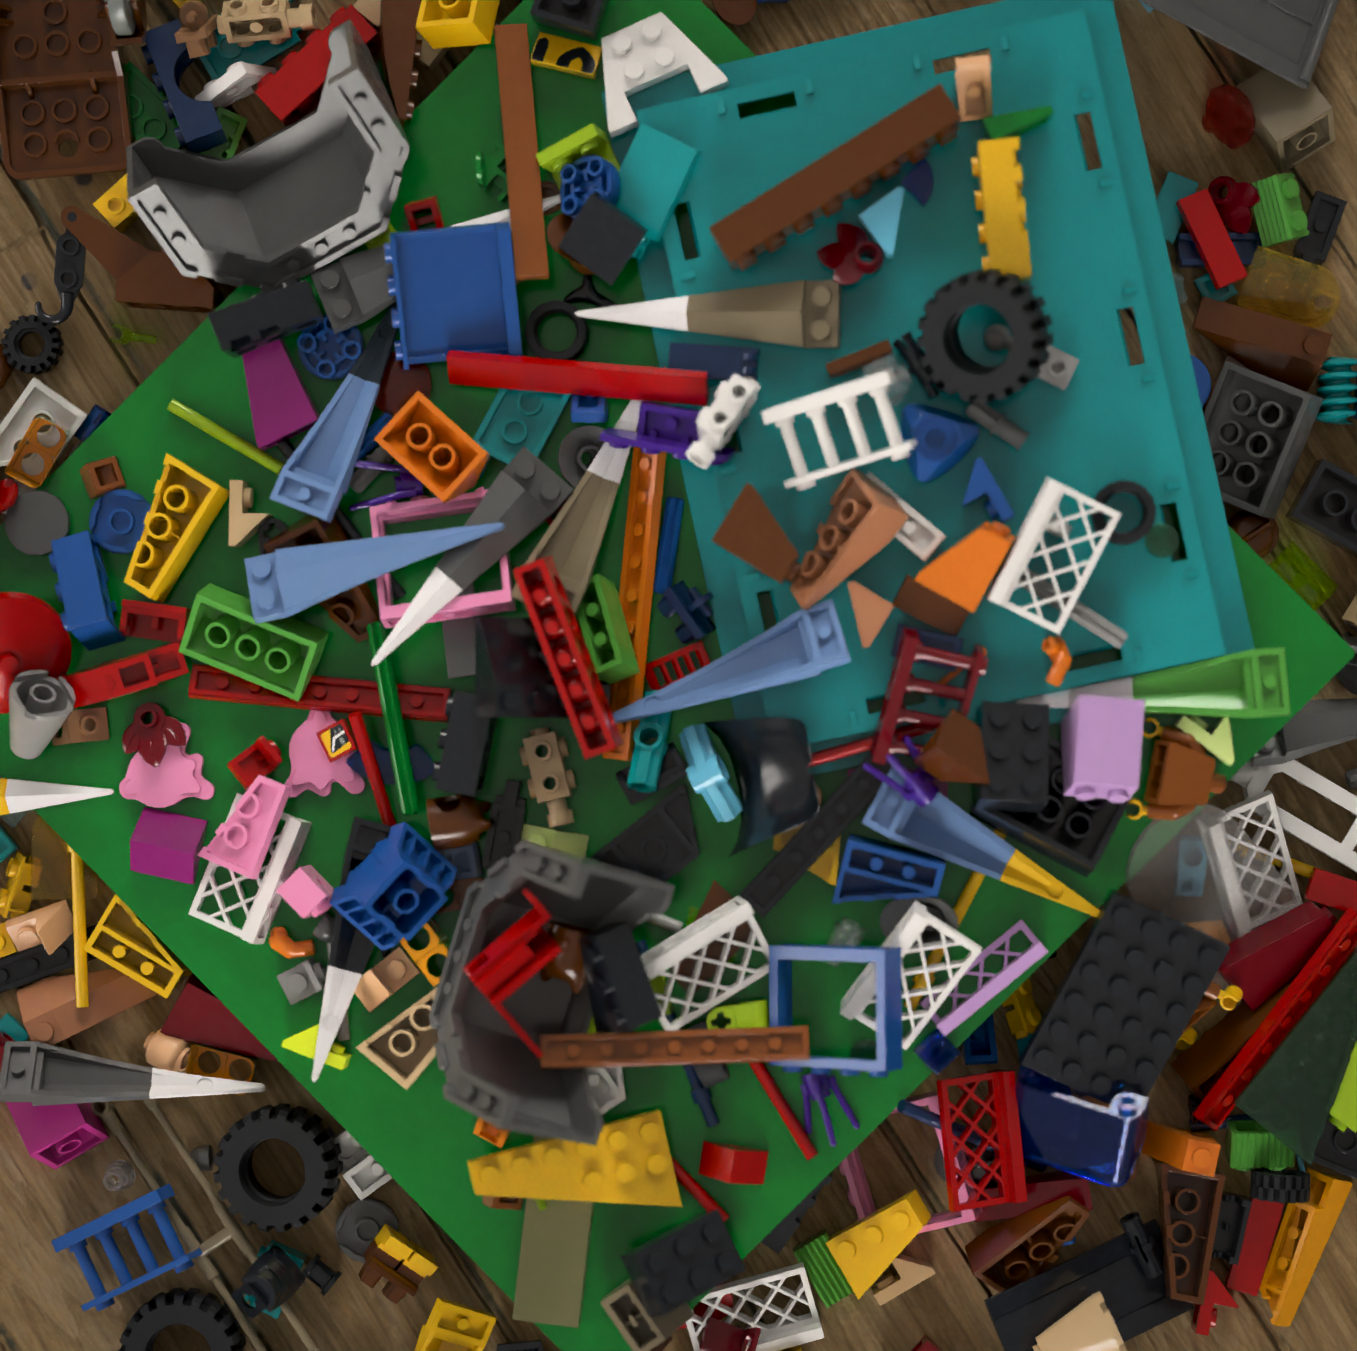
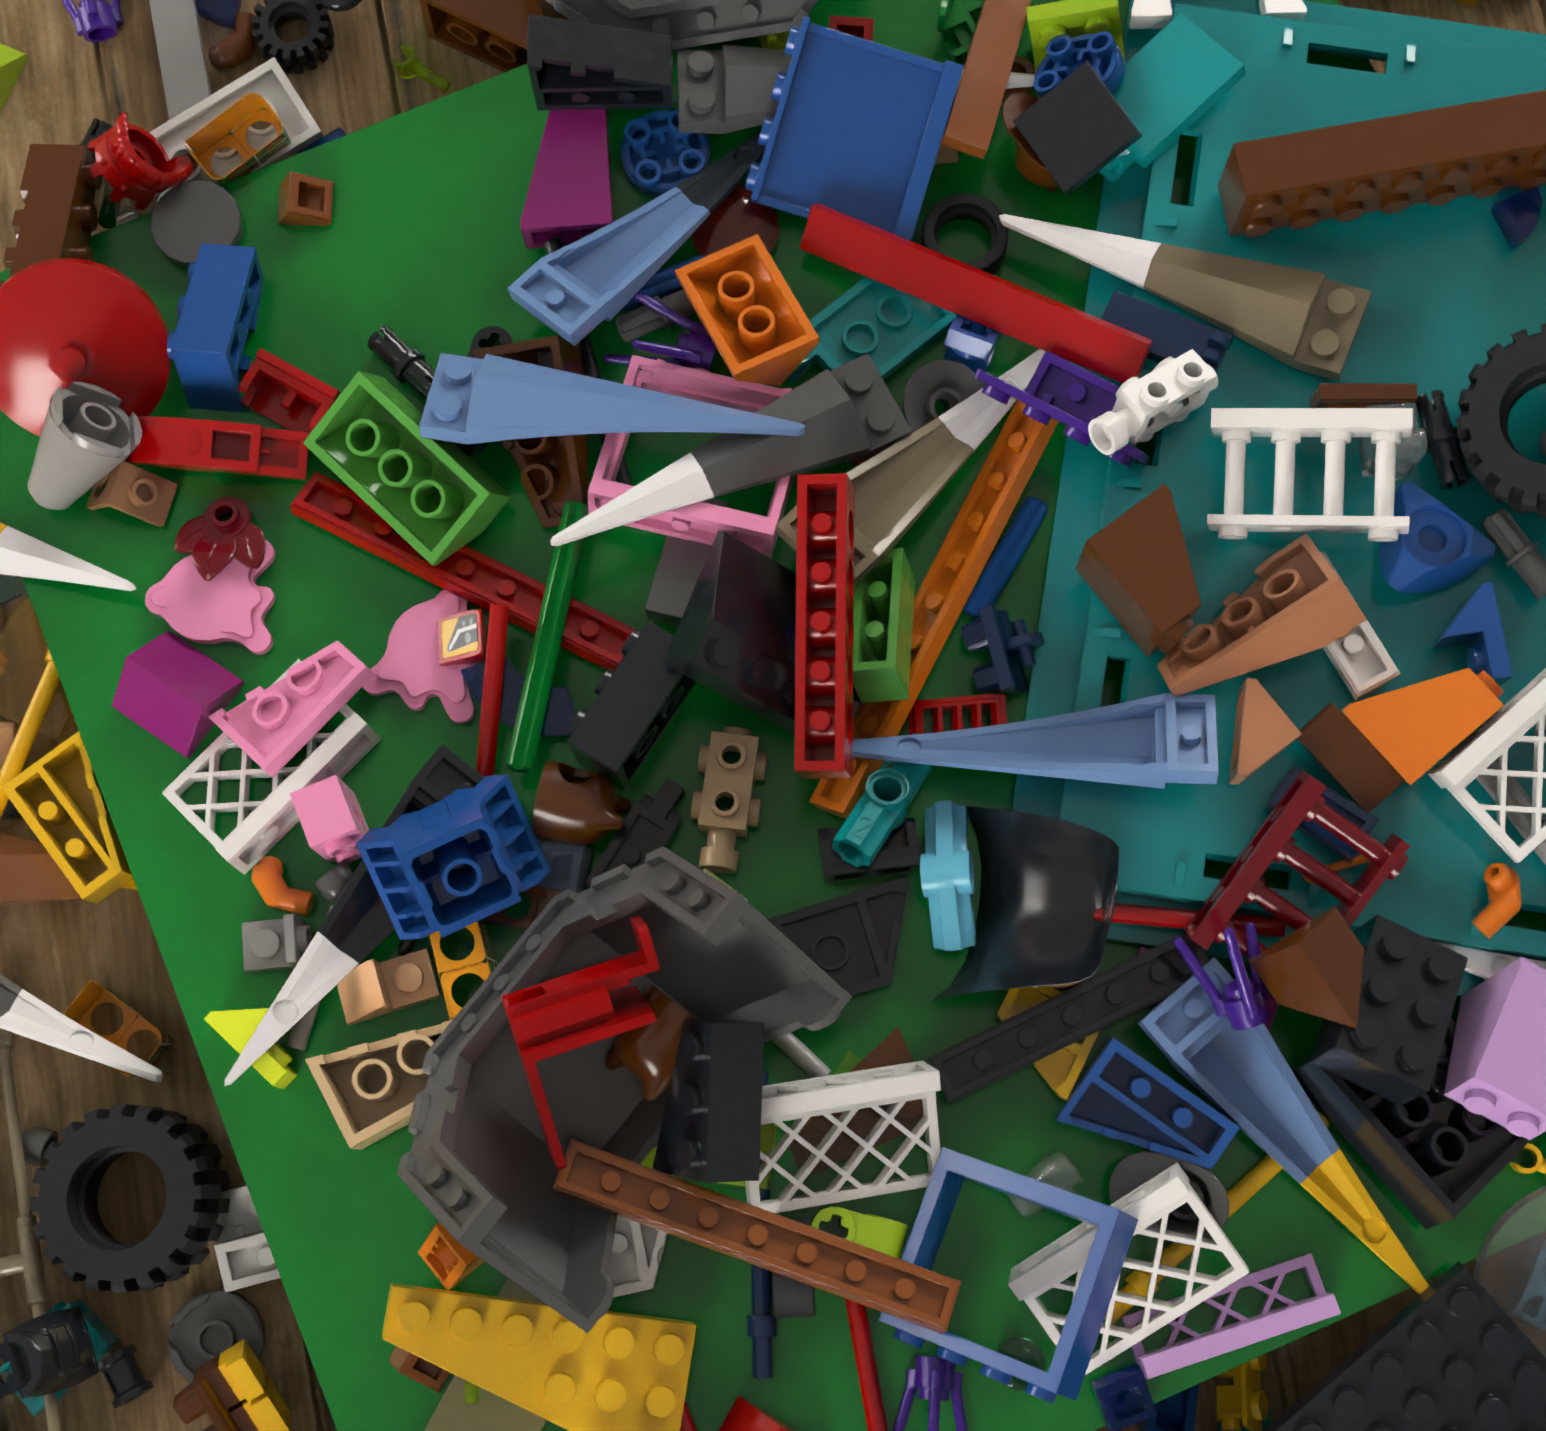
camera: 15 degrees right, 10 degrees down
blue tile [89,489,151,554] -> none
yellow wedge [124,453,229,603] -> none
light nougat head [144,1028,192,1072] -> none
dark red slope [160,972,277,1062] -> none
lime bar [167,399,285,475] -> none
red bracket [227,735,283,791] -> none
tan slope [228,480,273,548] -> none
black piece [564,274,629,325] -> none
dark red plate [816,223,884,285] -> none
medium azure slope [859,187,904,259] -> none
none -> black pin [368,326,435,401]

